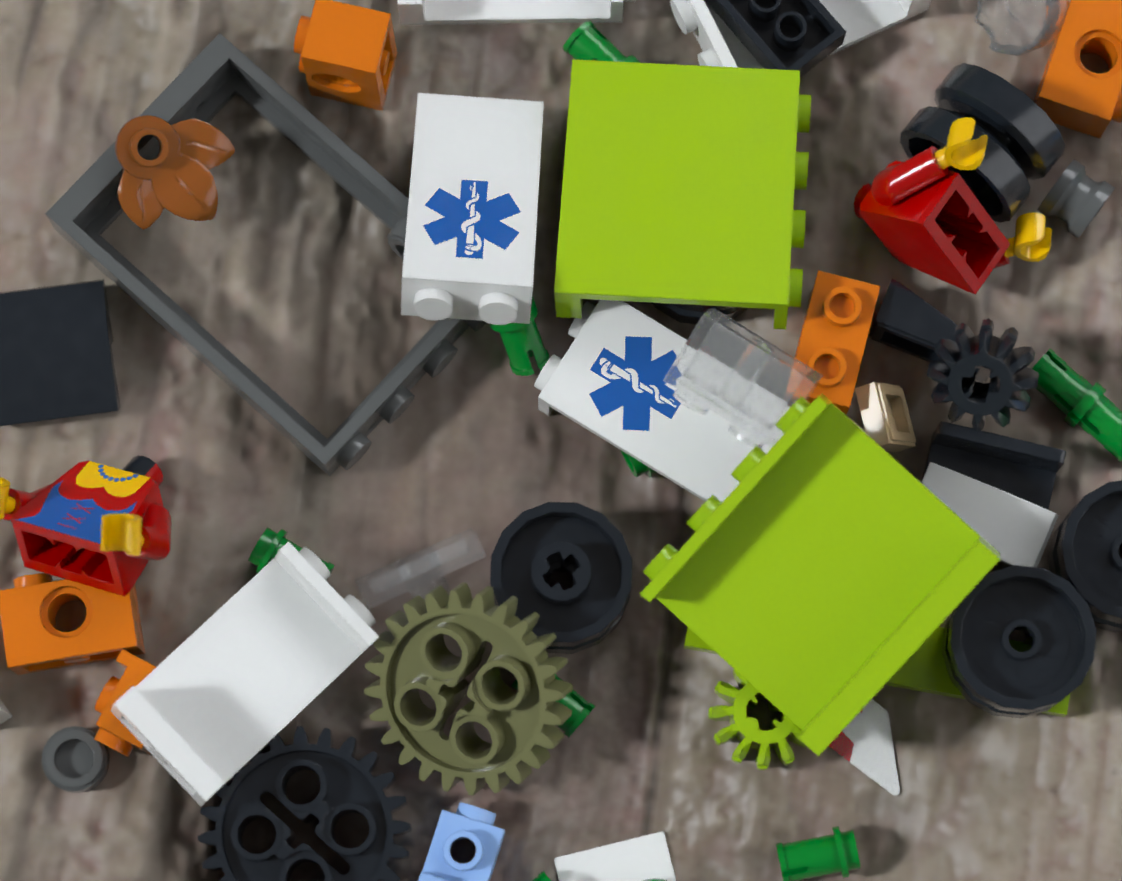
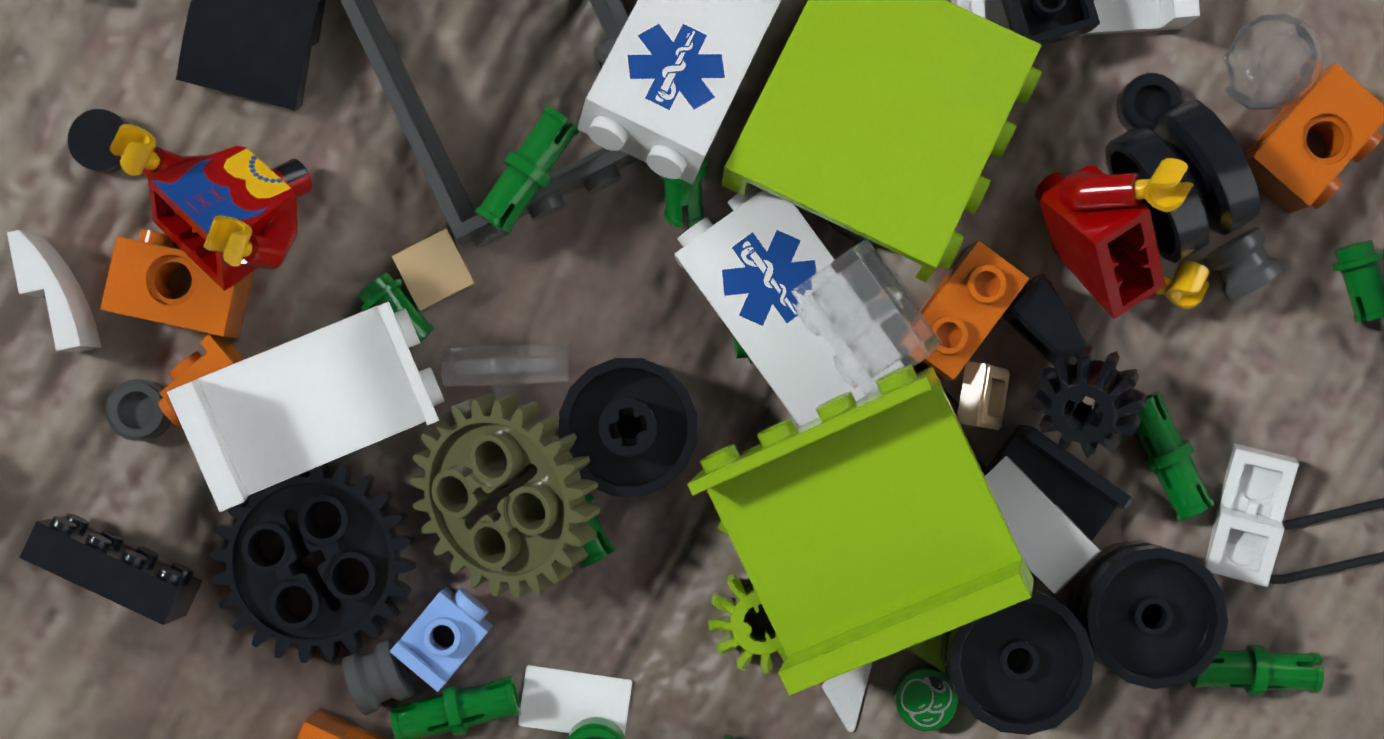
camera: 25 degrees right, 10 degrees up
none -> tan tile [392,228,477,312]
none -> green pin [474,106,580,235]
none -> green tile [893,666,958,731]
none -> black tile [1116,73,1183,131]

